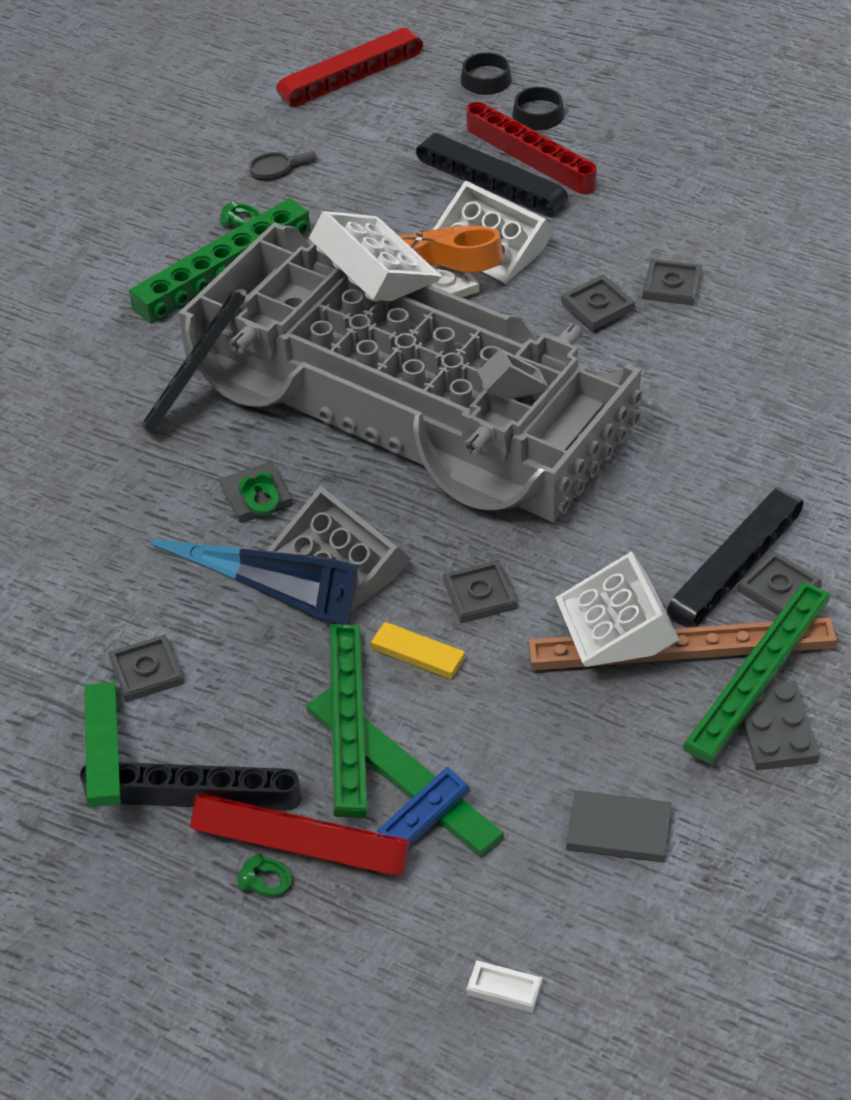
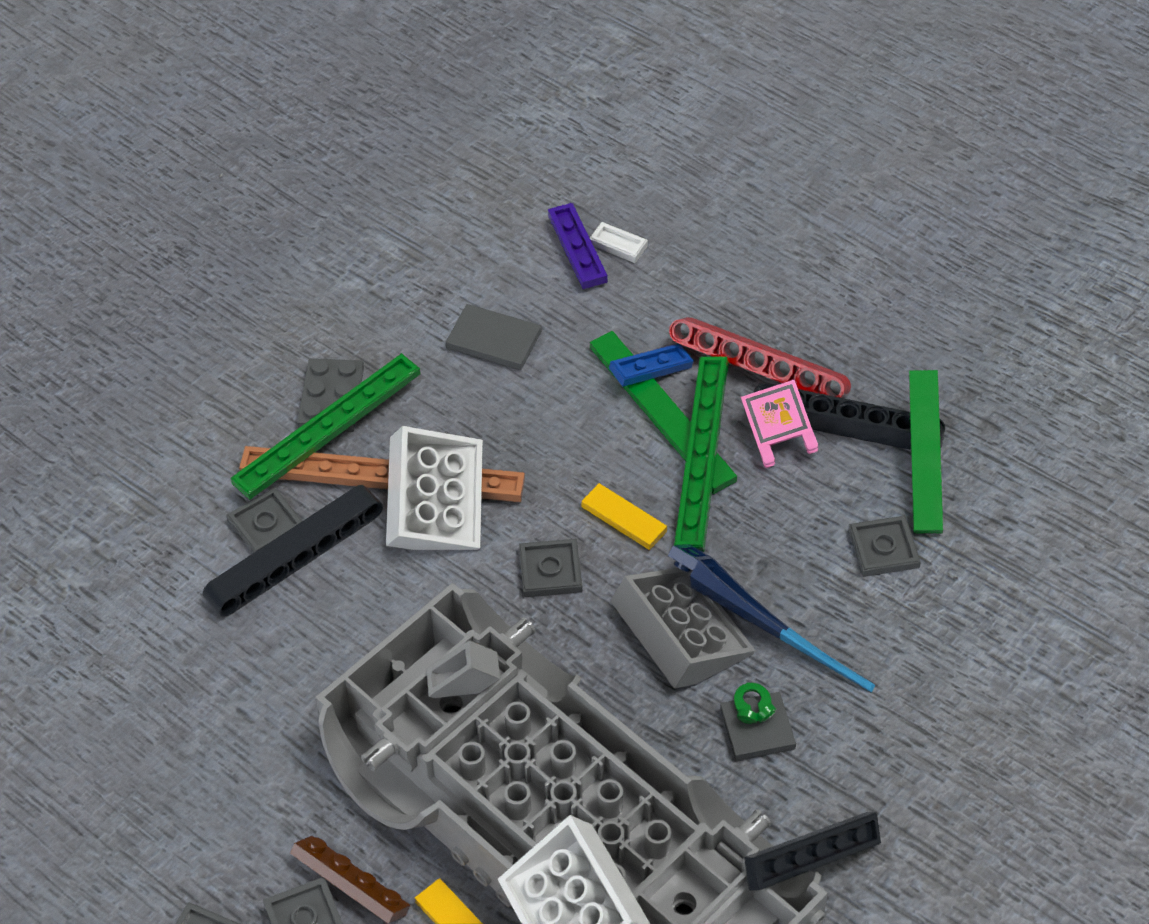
camera: 170 degrees left, 5 degrees up
green piece [237,854,292,898] -> none
none -> reddish brown plate [290,836,410,924]
none -> dark purple plate [548,203,608,289]
none -> bright pink flag [741,380,818,468]

